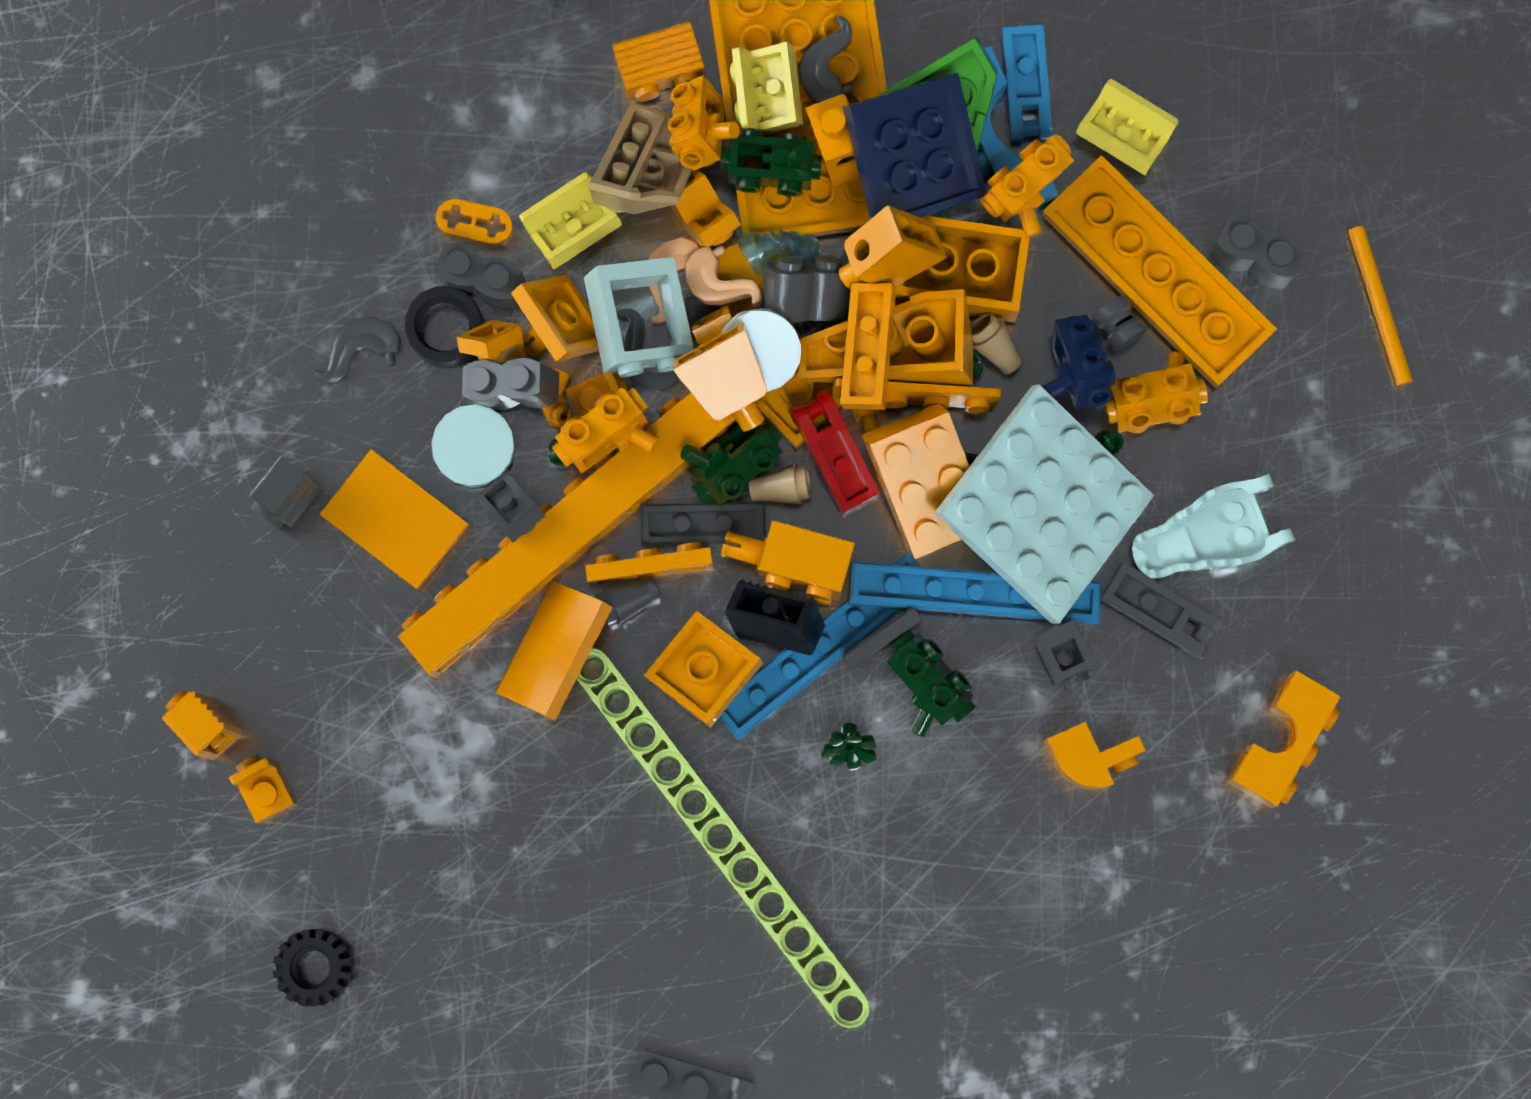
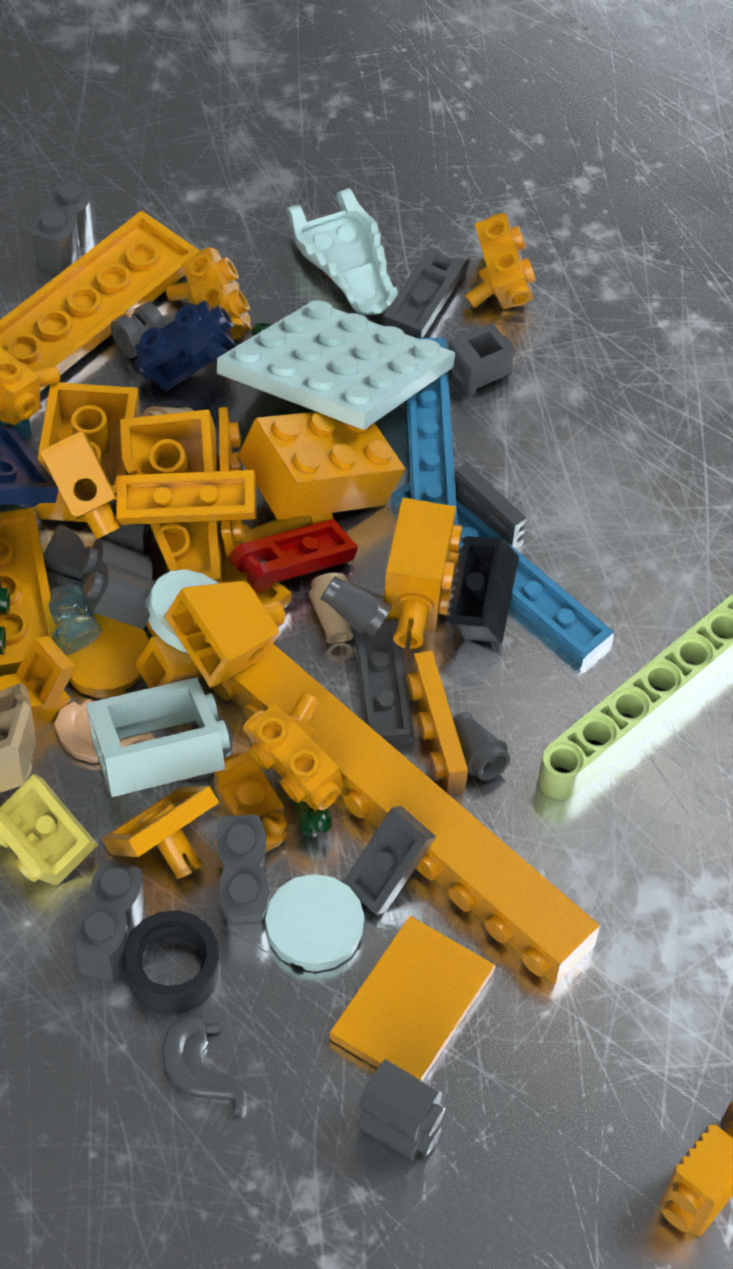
camera: 105 degrees left, 25 degrees down
light orange beam [436,199,514,248] -> none
light orange bracket [456,320,526,363] -> none
light orange tile [496,581,613,721] -> none
light orange plate [644,611,763,728] -> none
dark green brick [680,421,783,507] -> none
light nougat piece [685,246,763,308] -> none
dark green plant [821,723,876,771] -> none
dark green brick [886,630,976,737] -> none
light orange brick [1043,721,1146,790] -> none
light orange arch [1227,670,1341,808] -> none
light orange bar [1348,225,1413,387] -> none
none -> dark grey cone [320,576,392,637]
none -> light orange brick [464,213,536,310]

